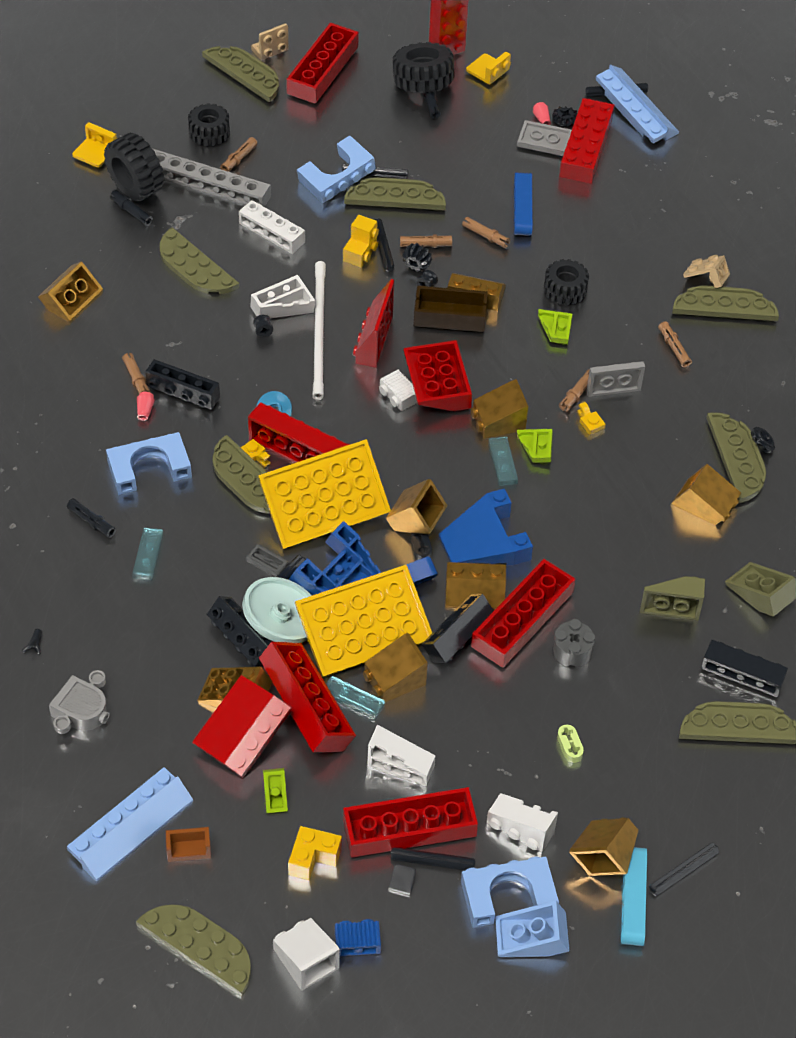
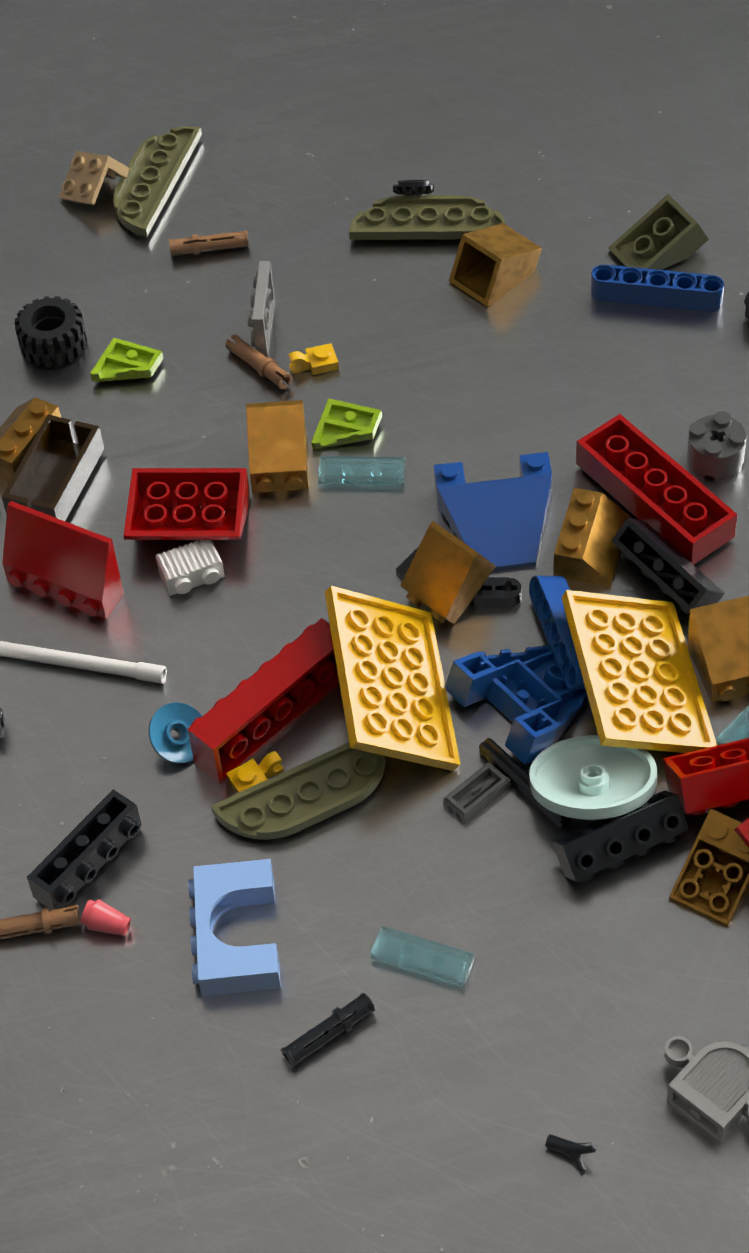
camera: 70 degrees left, 0 degrees up
olive slope [640,576,705,621] -> none
none -> blue beam [591,265,724,312]

